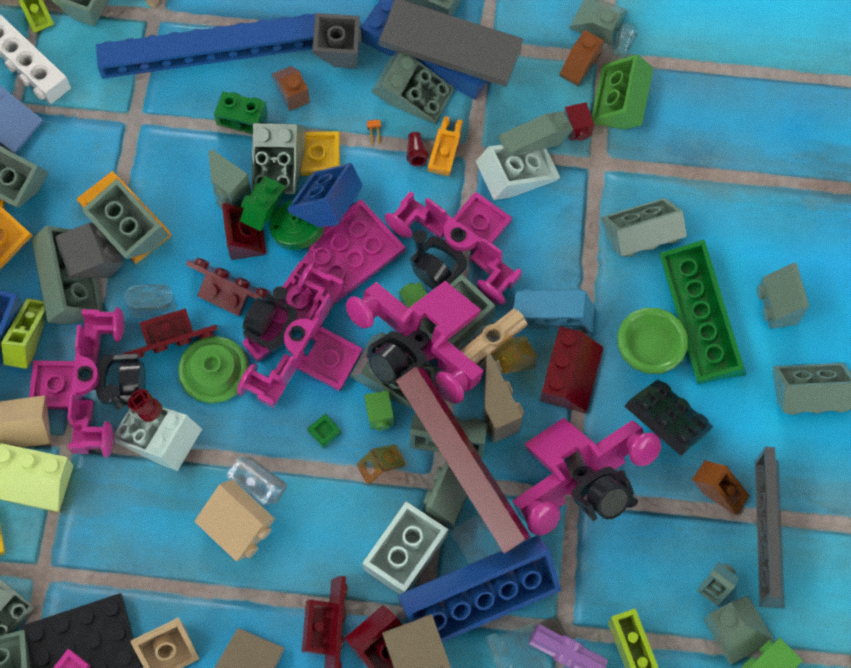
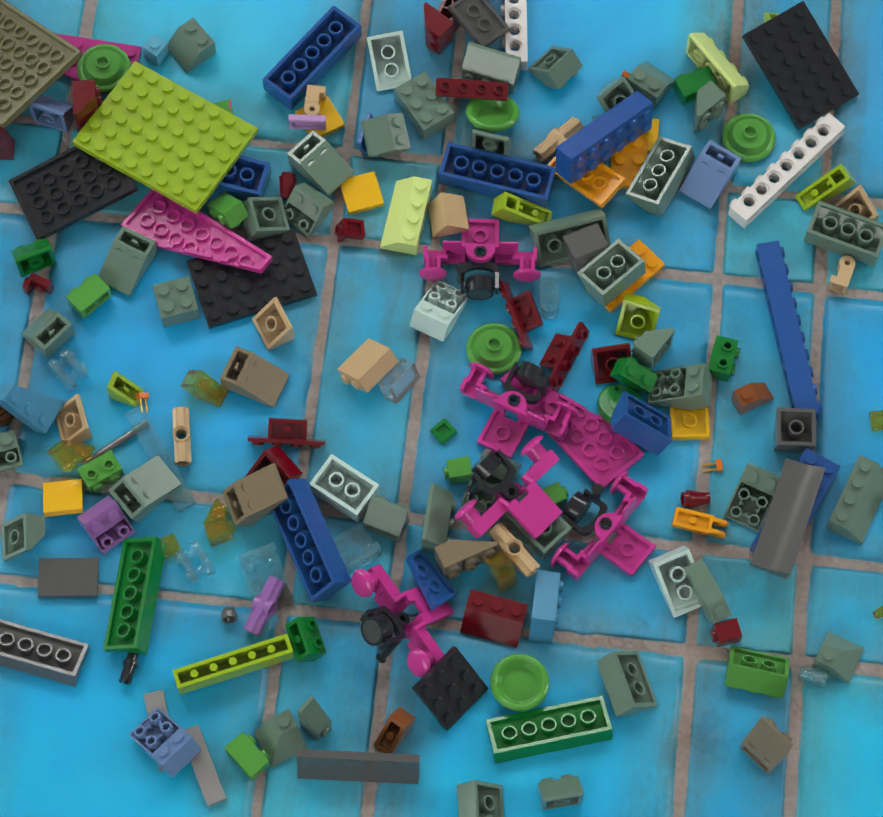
camera: 90 degrees right, 0 degrees up
dark red wheel [128,389,162,422] -> none
clear orange bracket [357,444,406,485] -> none
tile [396,367,531,554] -> none
dark orange slope [559,30,604,86] -> none
none -> green brick [285,617,326,662]
none -> dark red bracket [335,218,365,242]
none -> blue wing [406,549,459,611]
none -> lime slope [615,292,661,339]
none -> dark tan slope [740,716,793,775]

